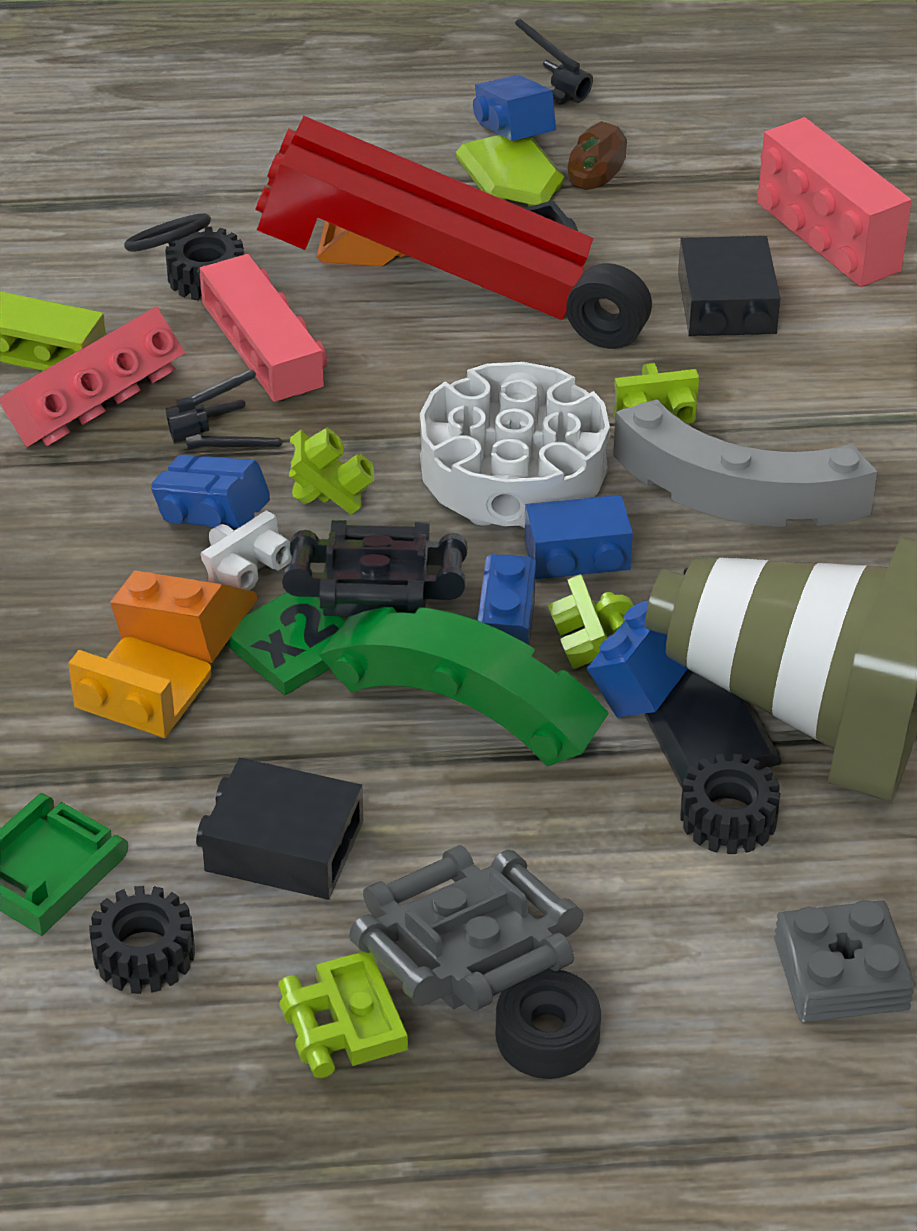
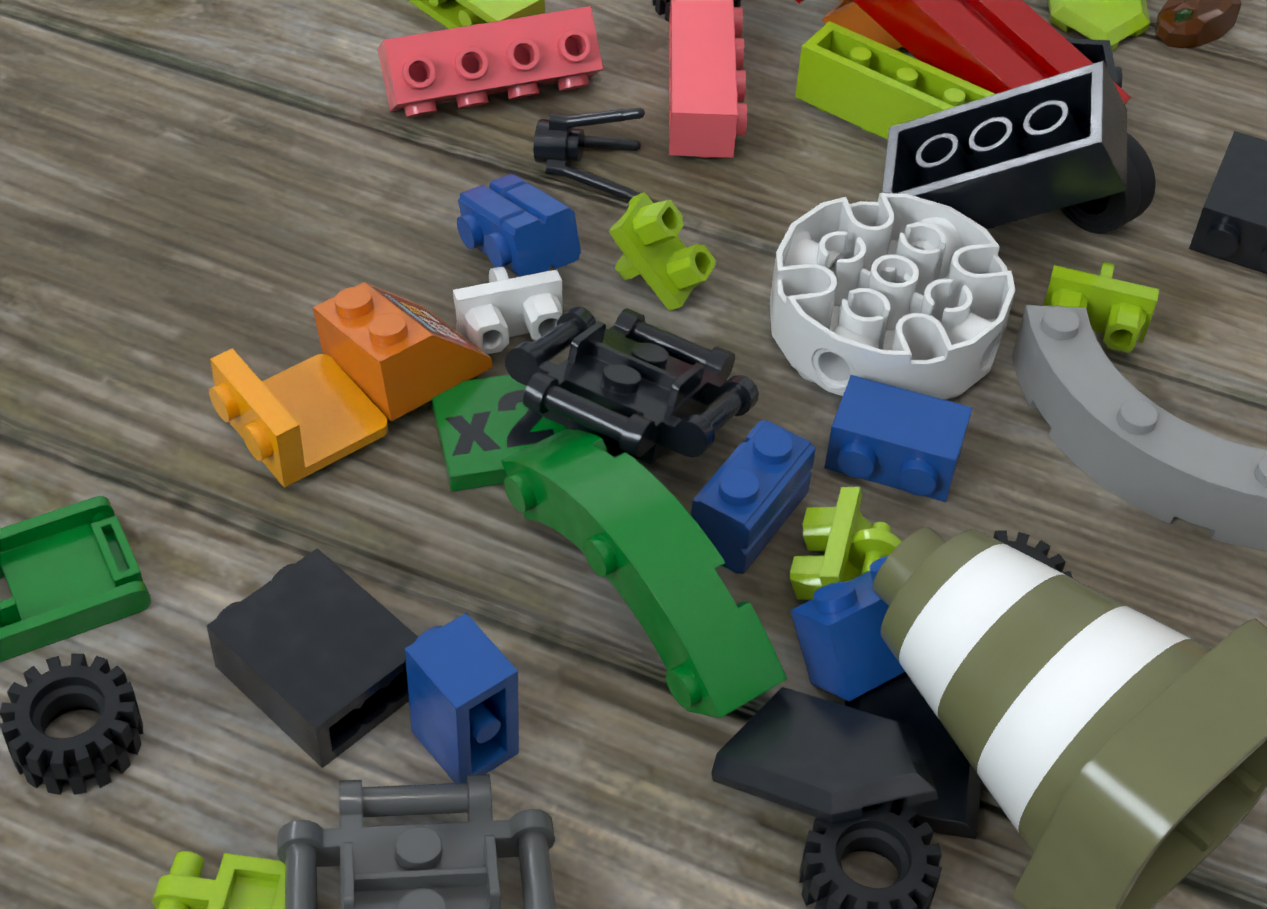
camera: 25 degrees right, 5 degrees up
none -> blue brick [405,613,519,783]
none -> black tile [711,687,938,823]
none -> lime brick [795,21,995,140]
none -> black brick [882,61,1127,229]

